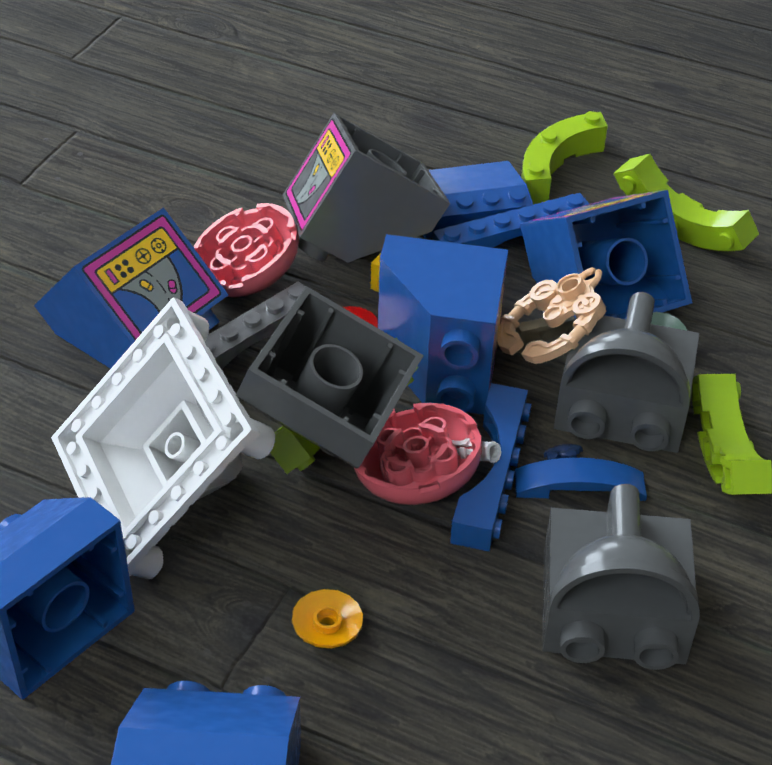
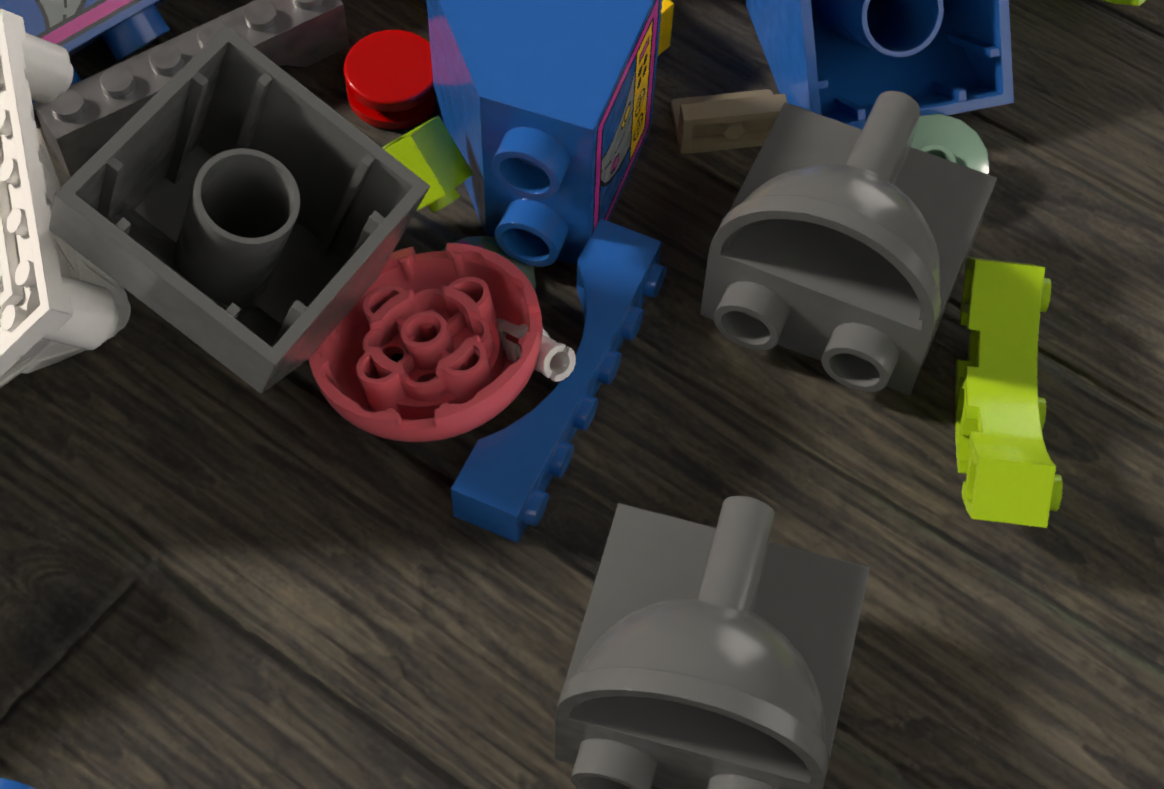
camera: 10 degrees right, 15 degrees up
light orange dish [292,589,363,649] -> none
light nougat piece [497,267,606,364] -> none
blue slope [515,458,647,501] -> none
dark blue plant [544,444,583,460] -> none

